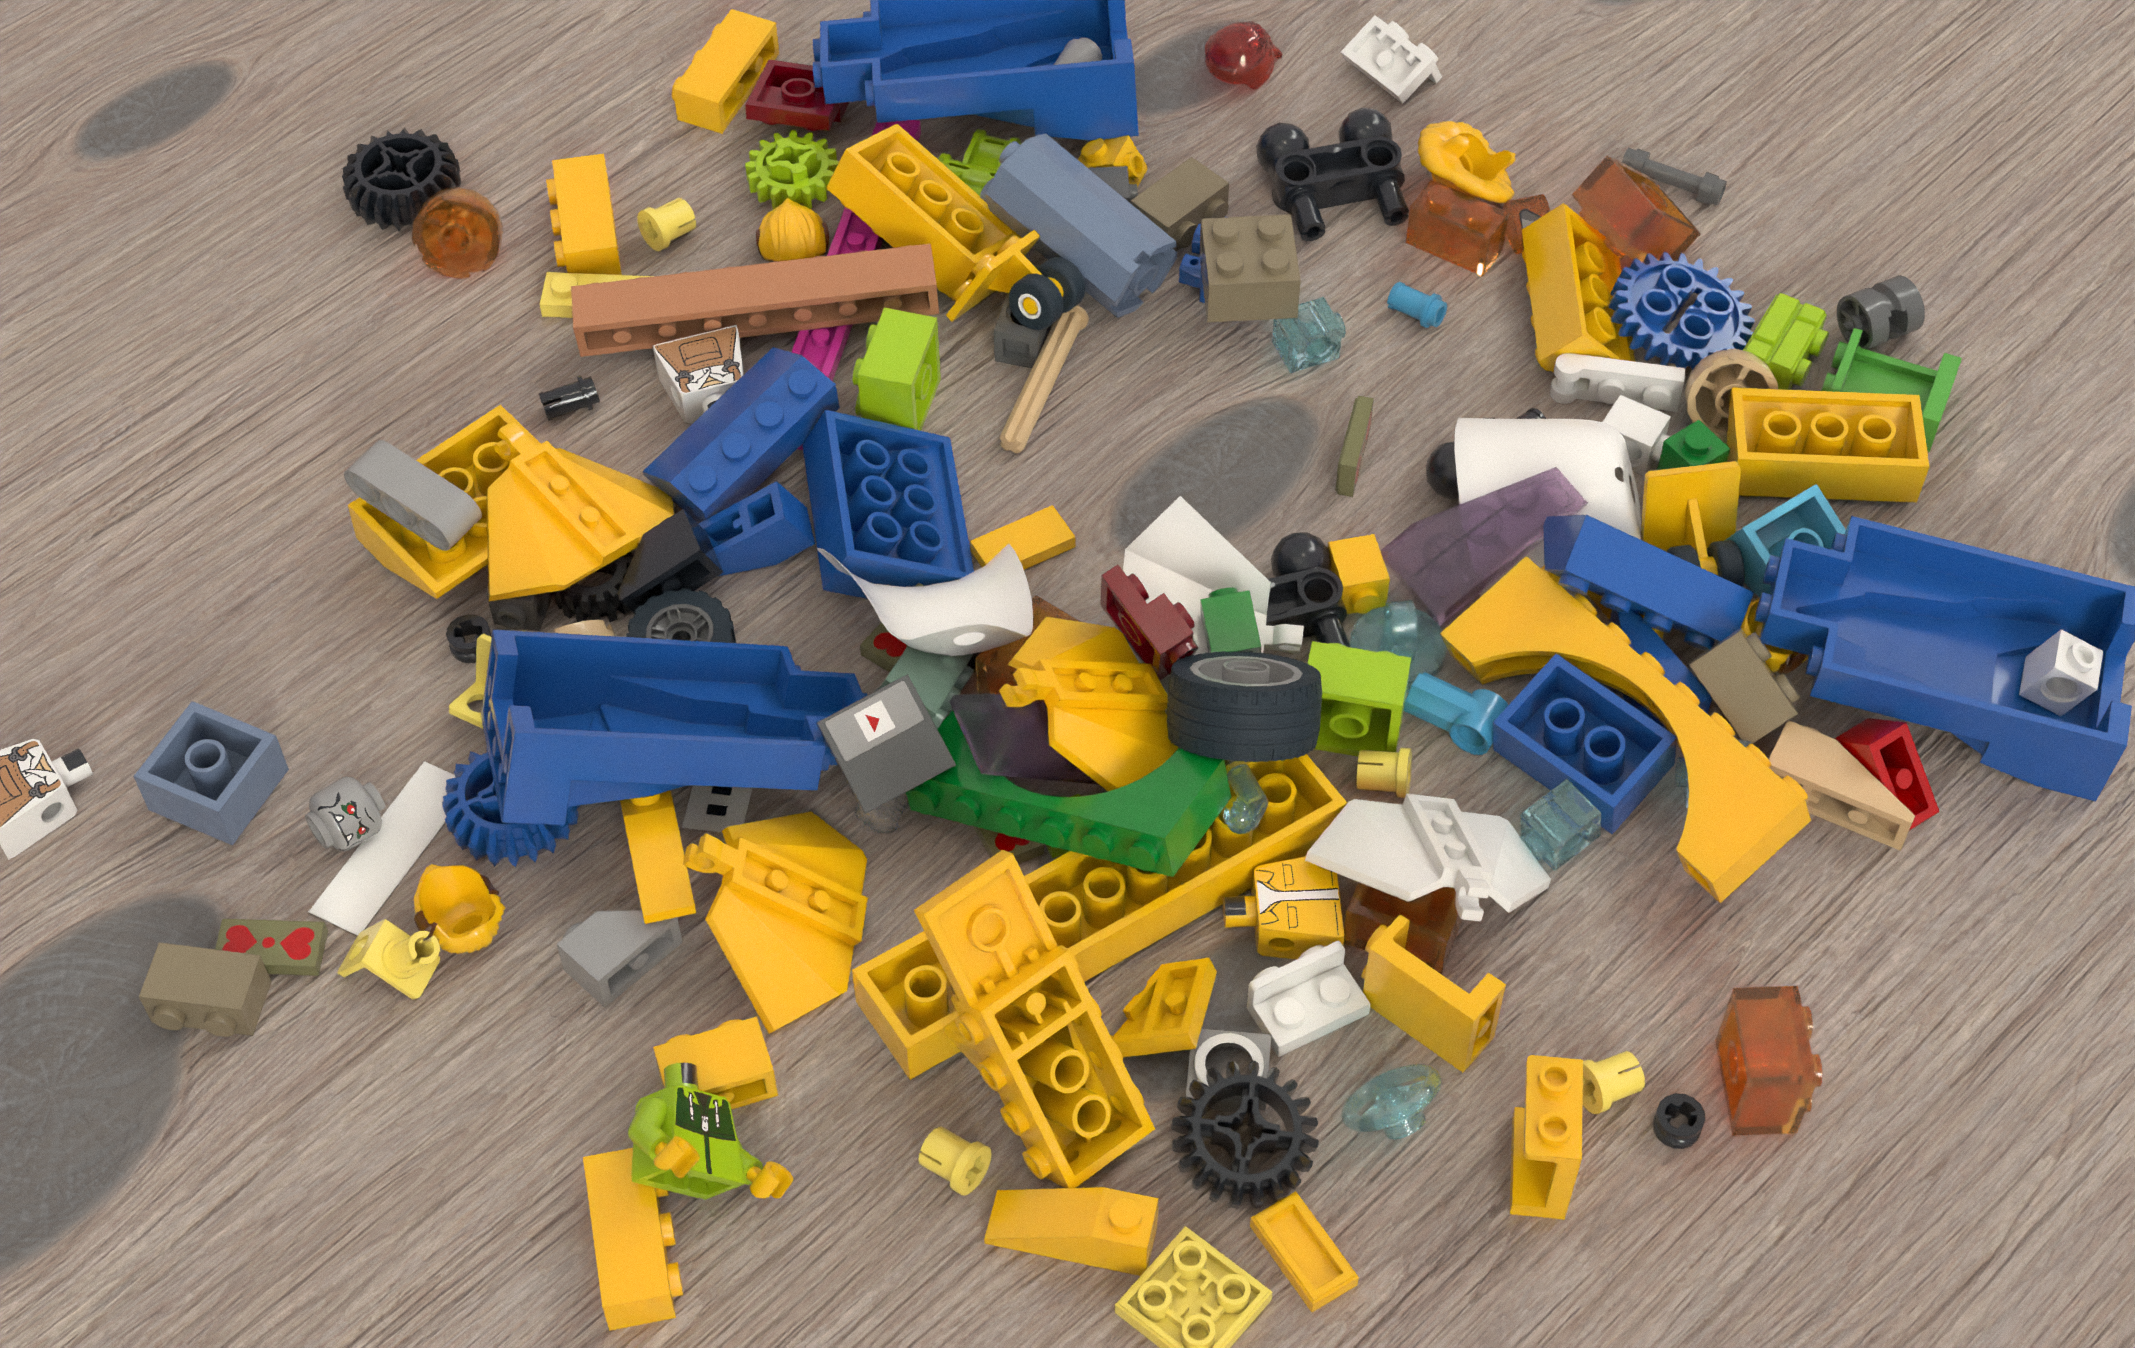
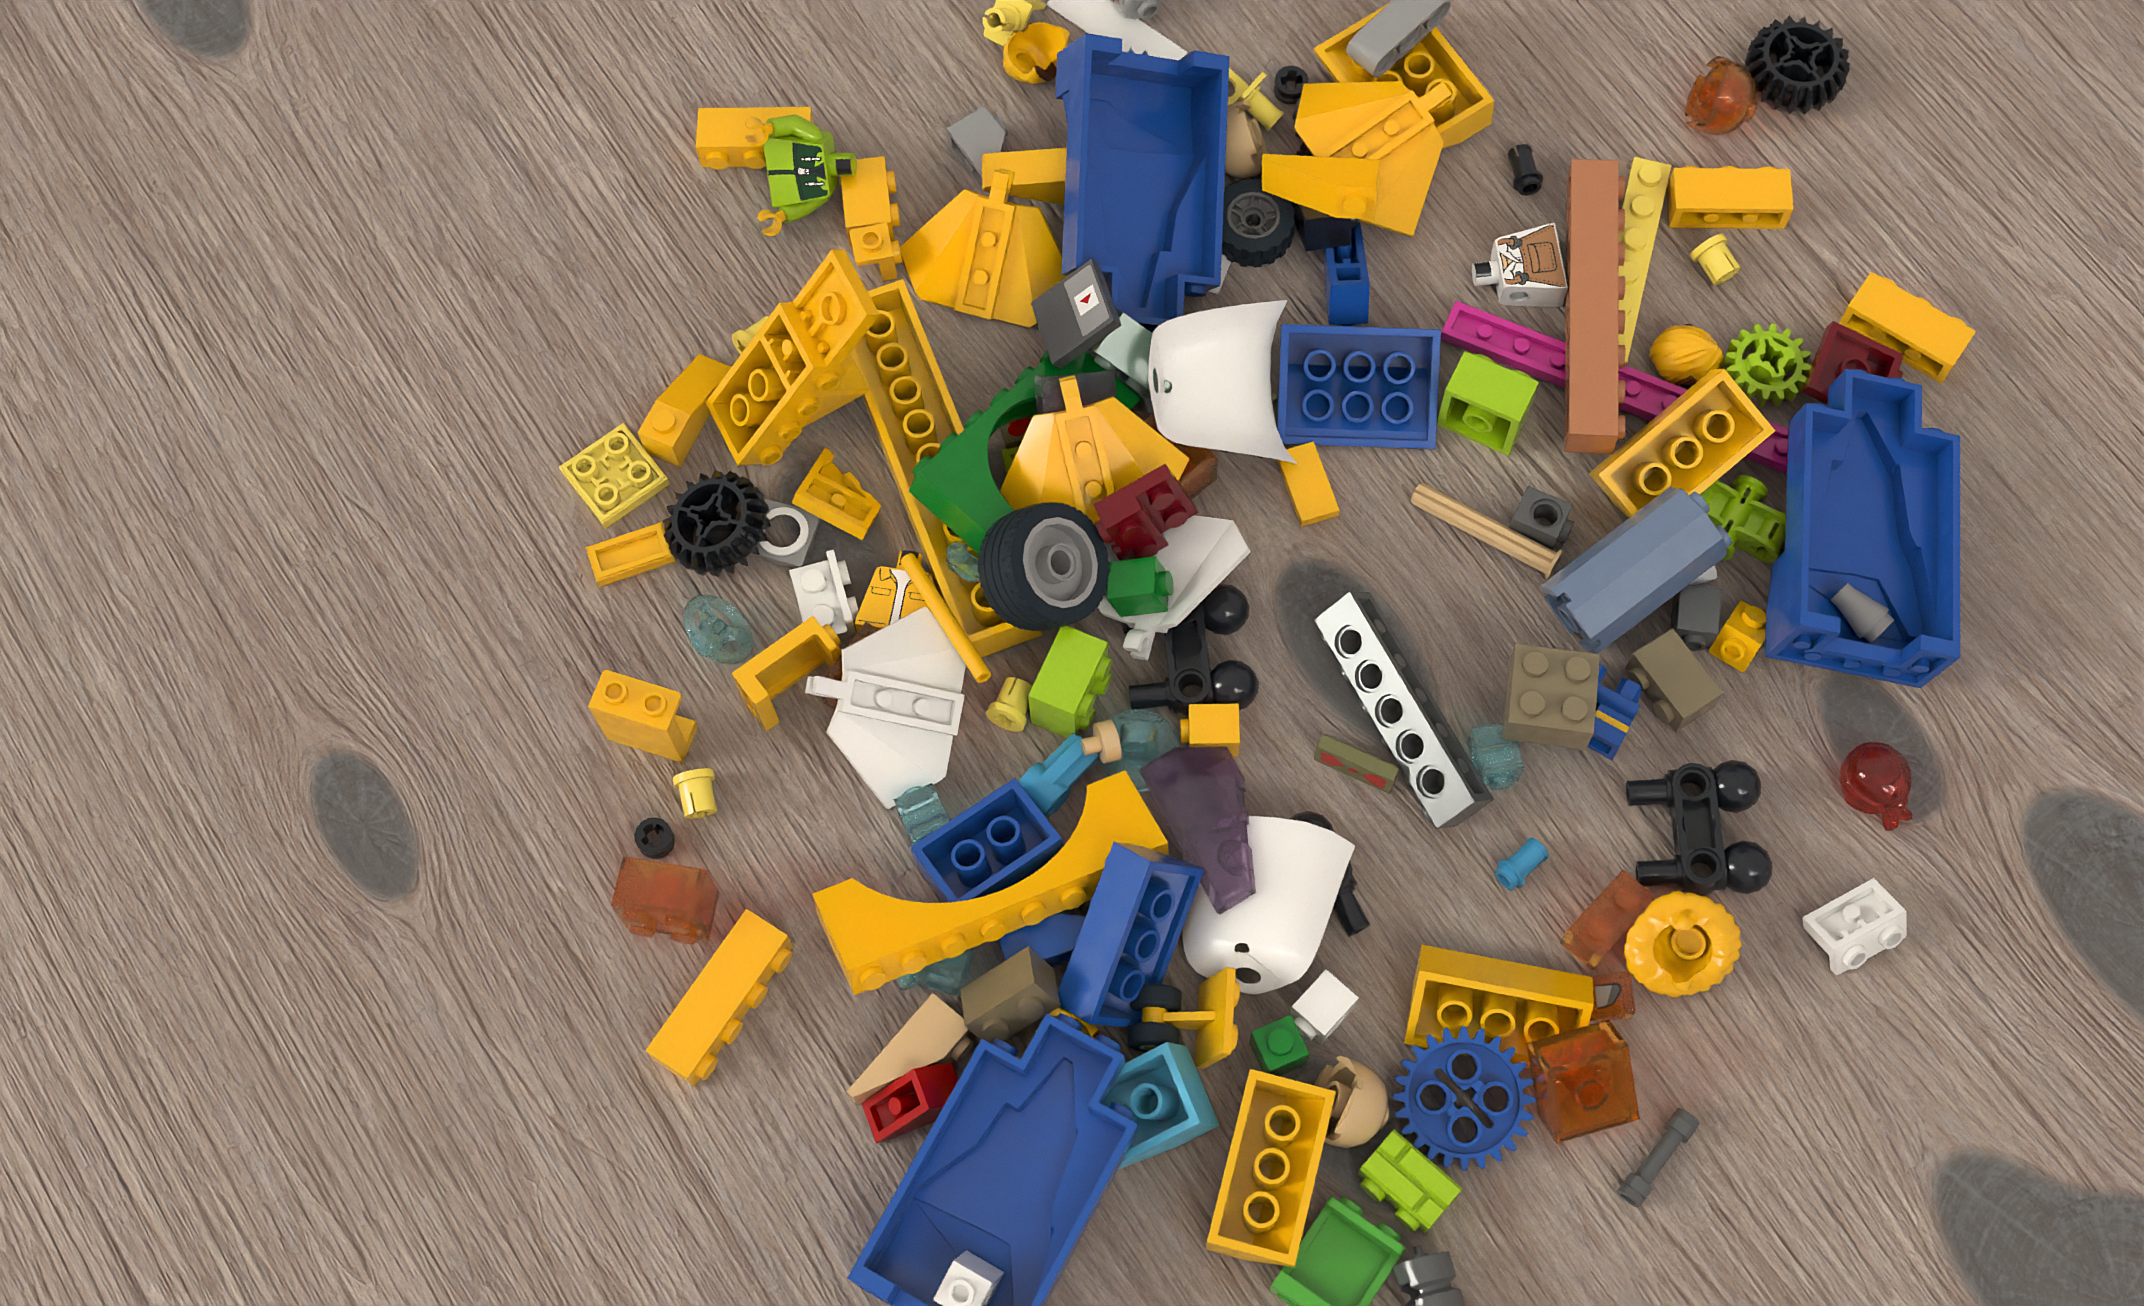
camera: 105 degrees right, 15 degrees up
blue slope [642,347,840,524] -> none
plate [946,230,1085,330] -> none
white plate [1550,353,1685,412] -> none
none -> yellow brick [645,909,793,1087]
none -> yellow bracket [850,223,902,281]
none -> yellow piece [900,553,991,683]
none -> tan tile [1081,719,1122,764]
none -> yellow slope [1262,154,1380,220]
none -> brick [1314,592,1494,829]

